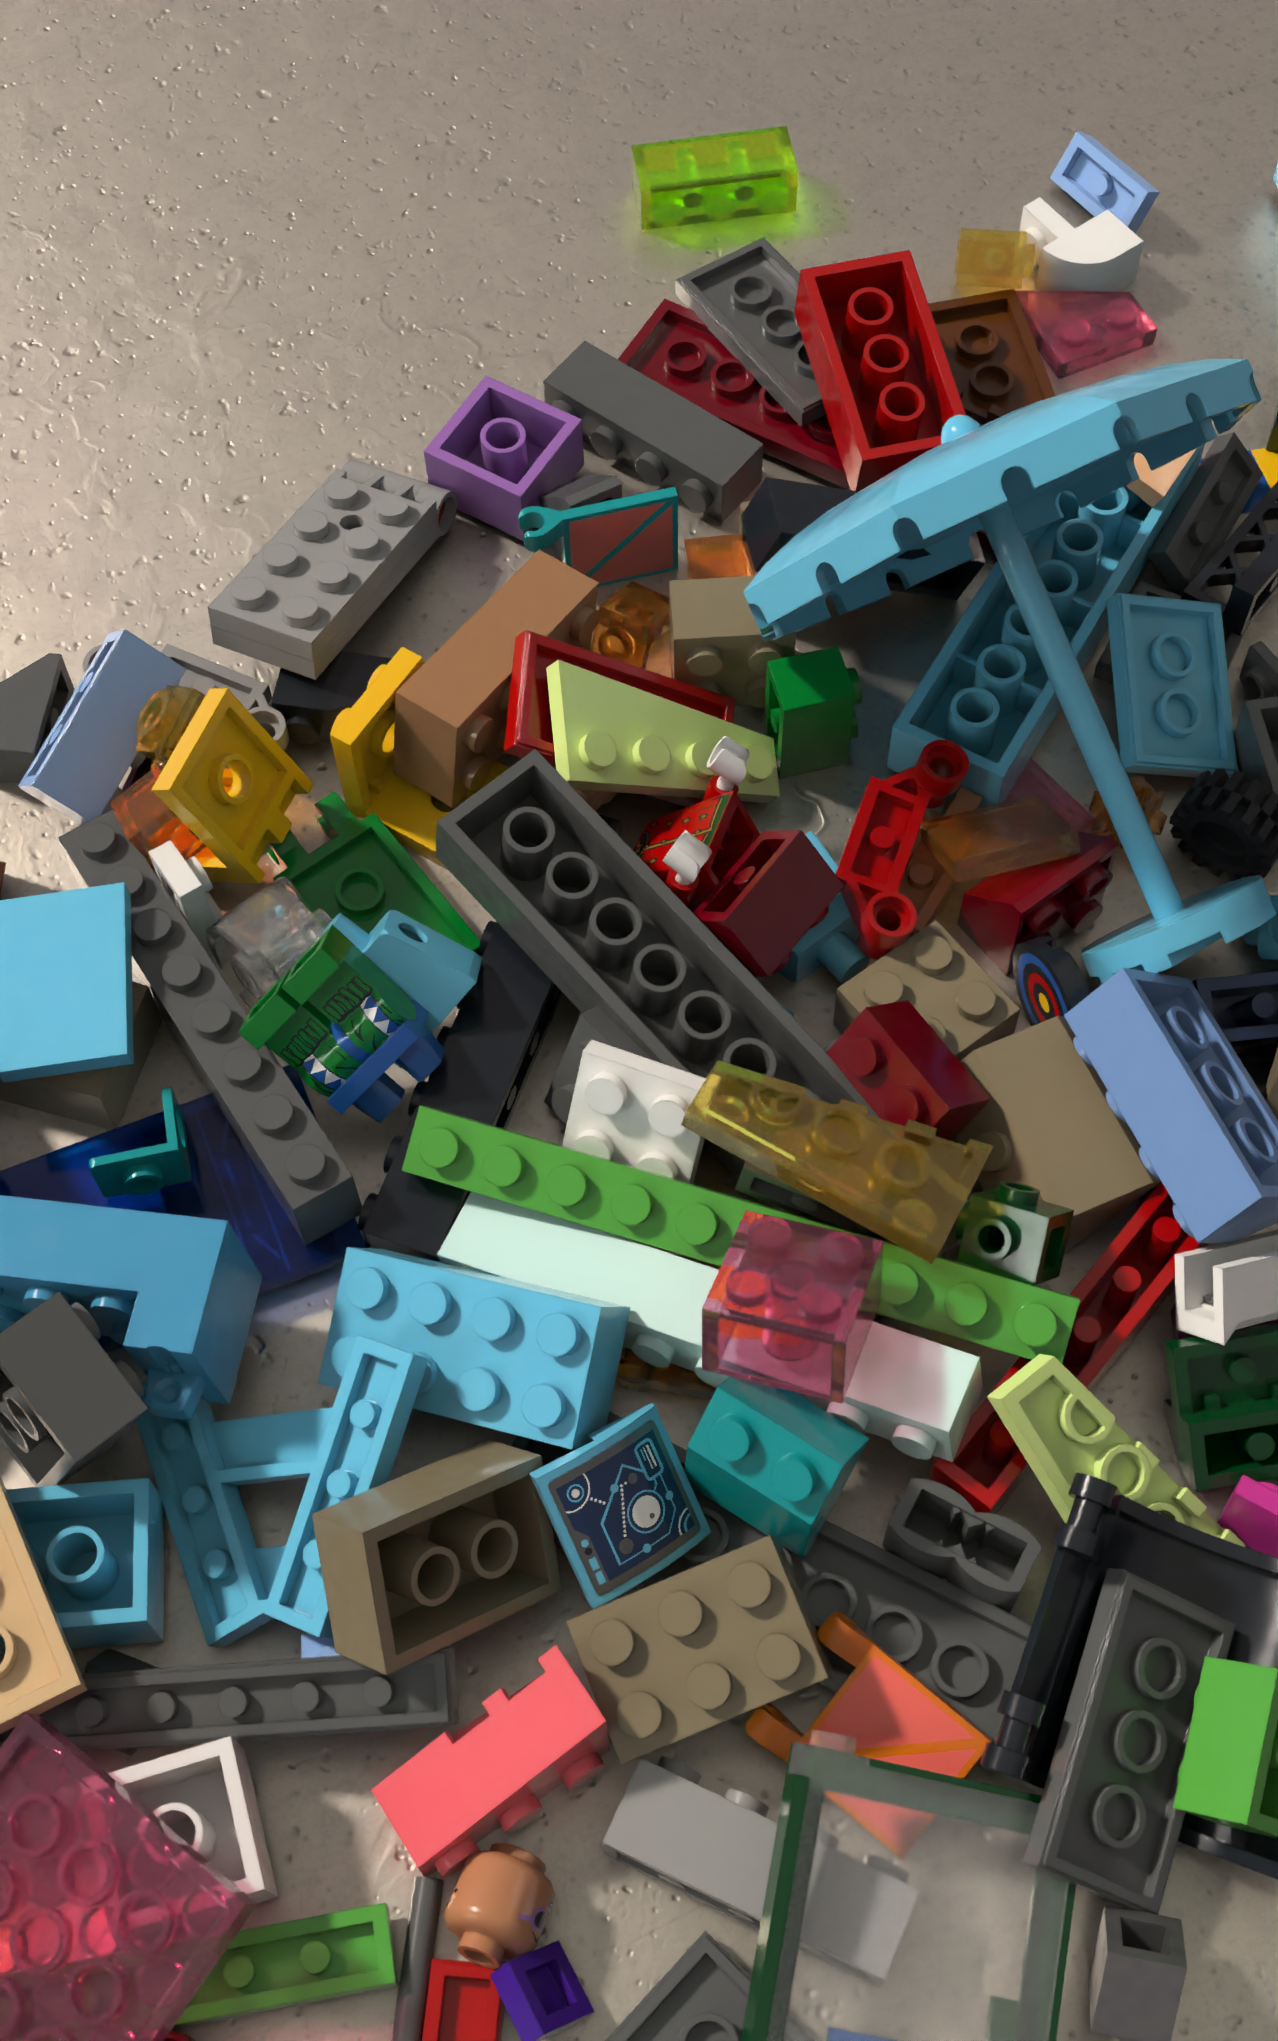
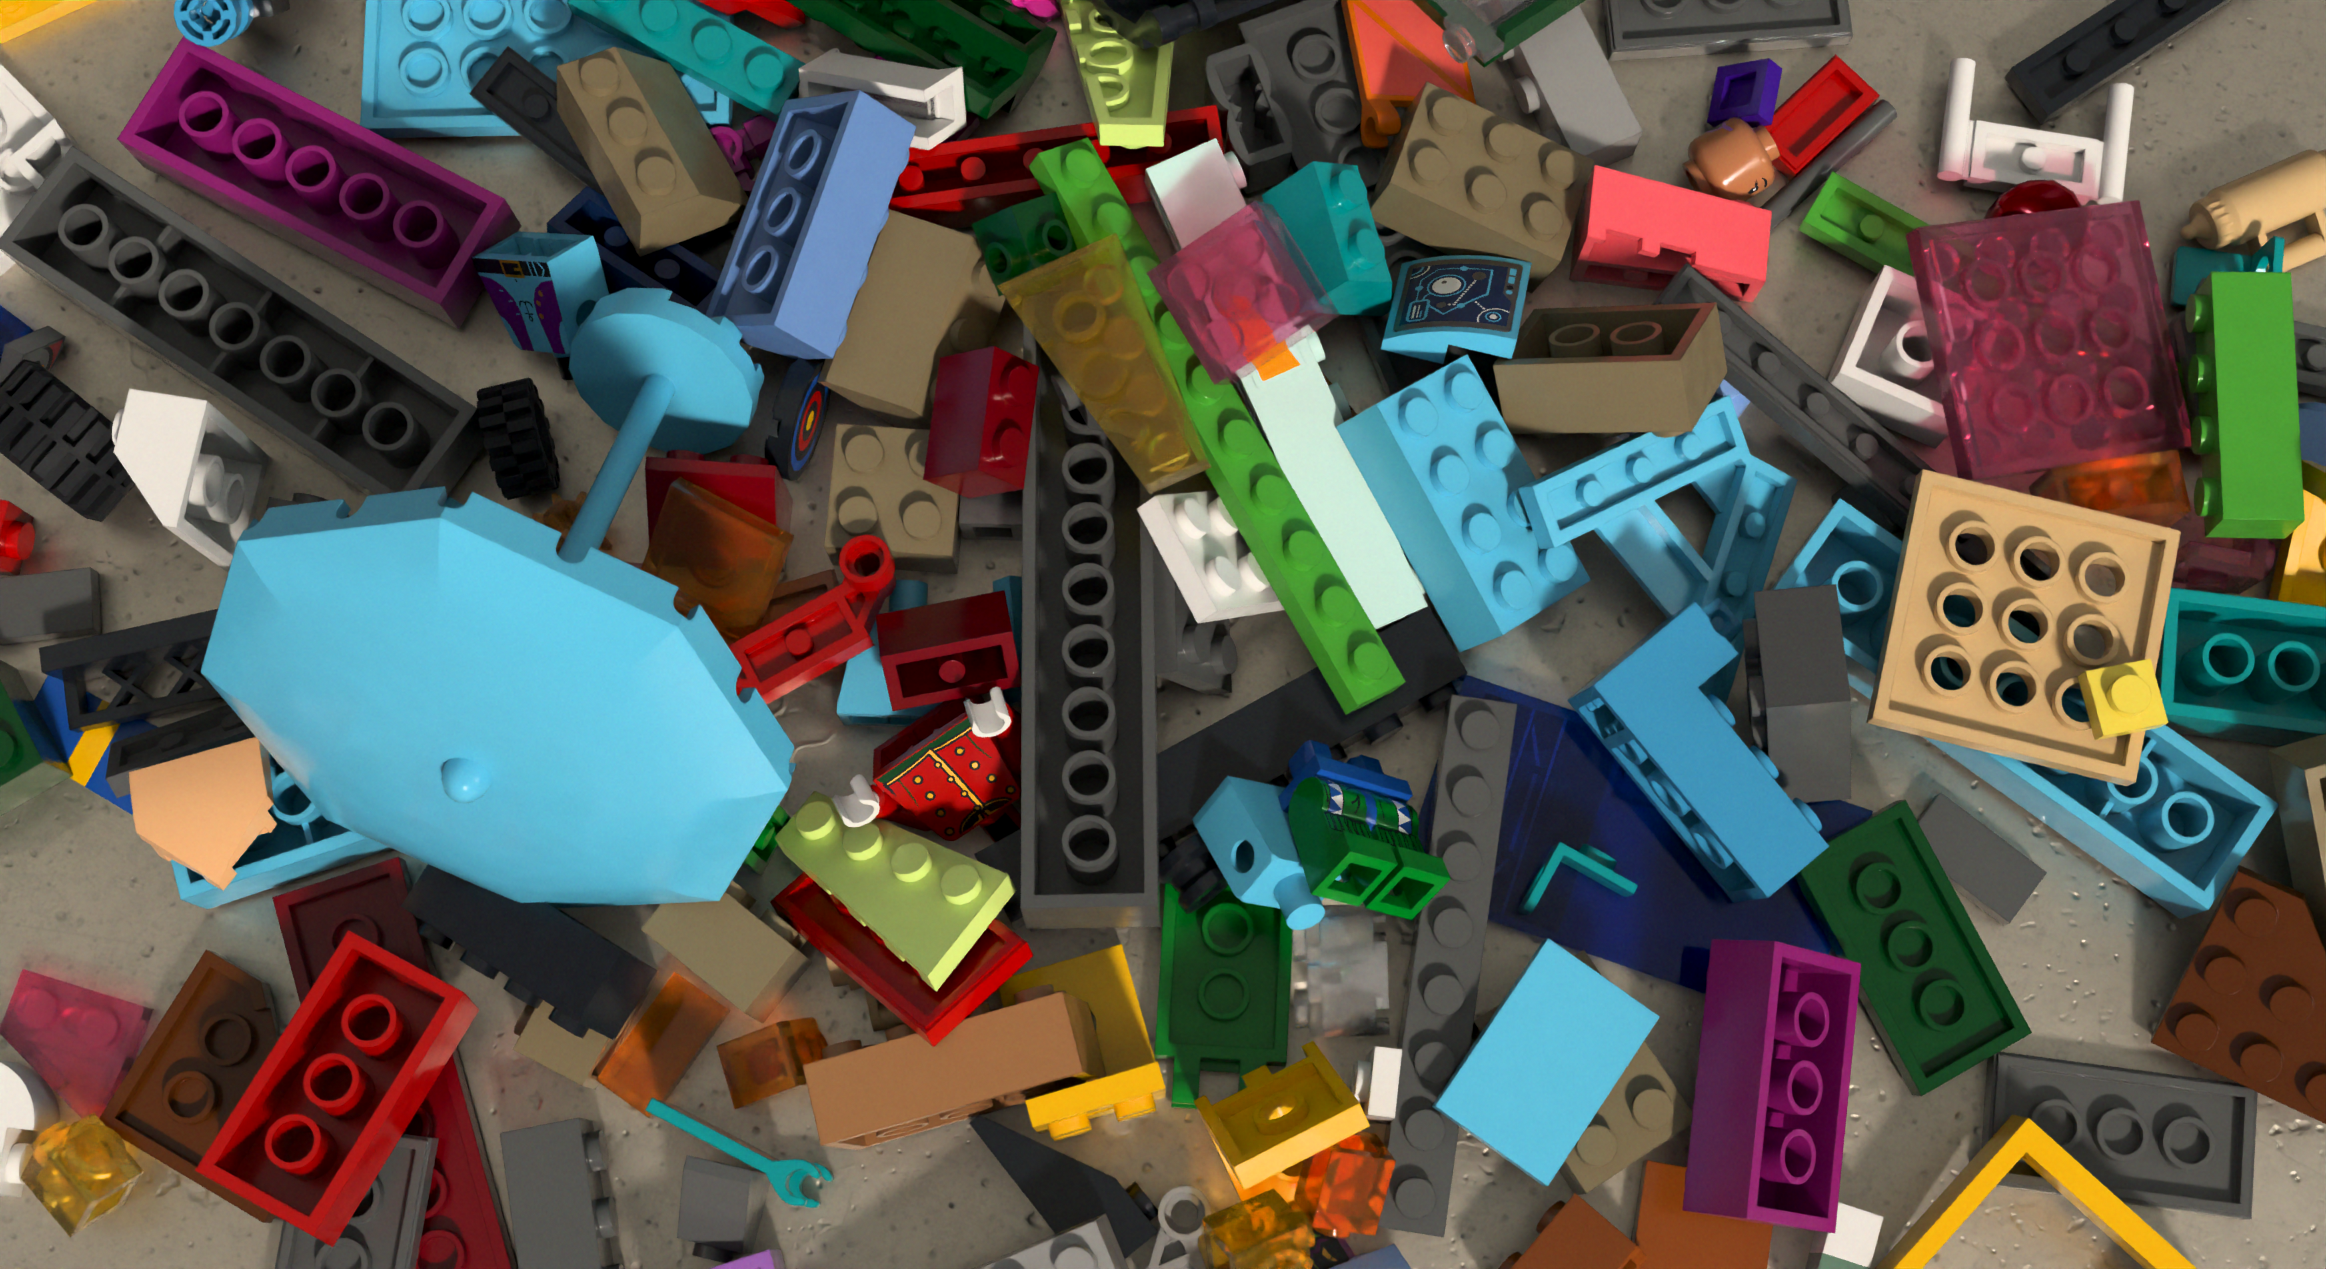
camera: 140 degrees left, 15 degrees up
none -> black wheel [1159,833,1228,914]

